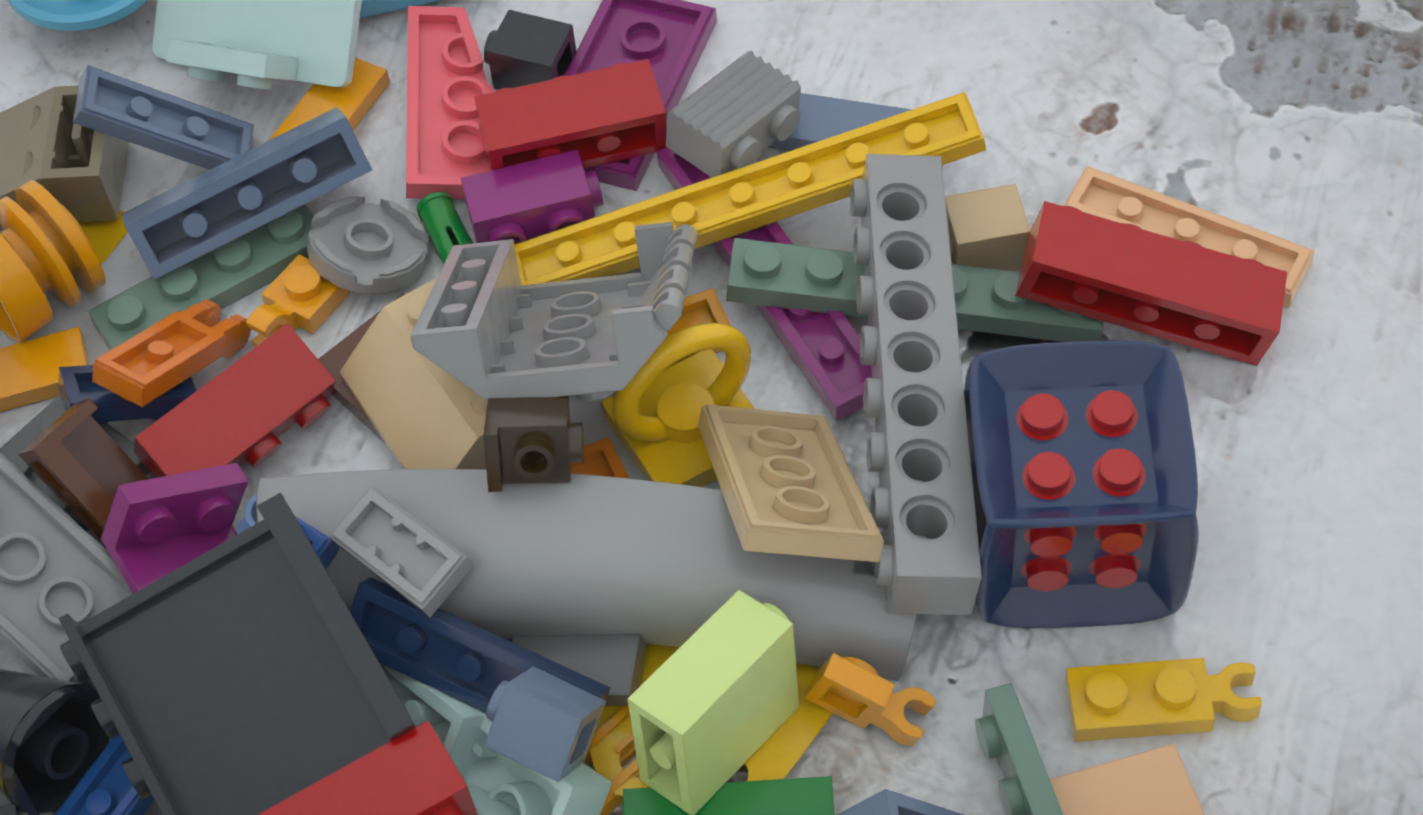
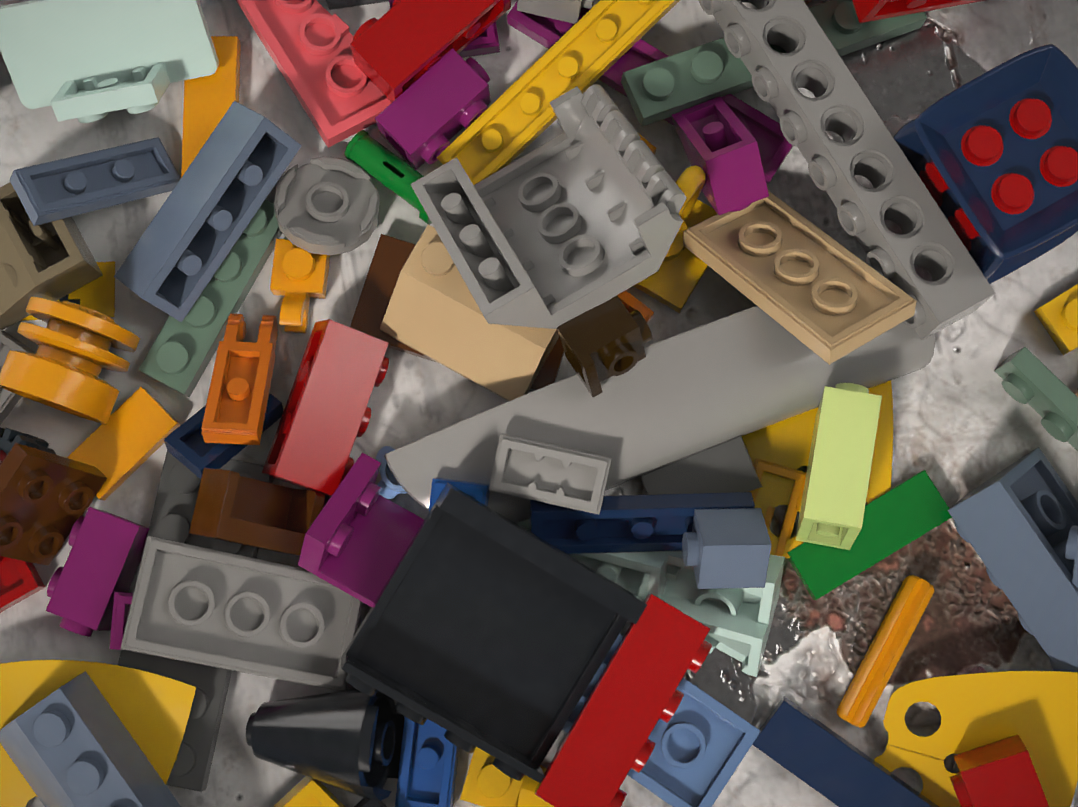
camera: 30 degrees left, 25 degrees up
light orange plate [804,653,936,746] -> none
none -> magenta slope [672,96,769,215]

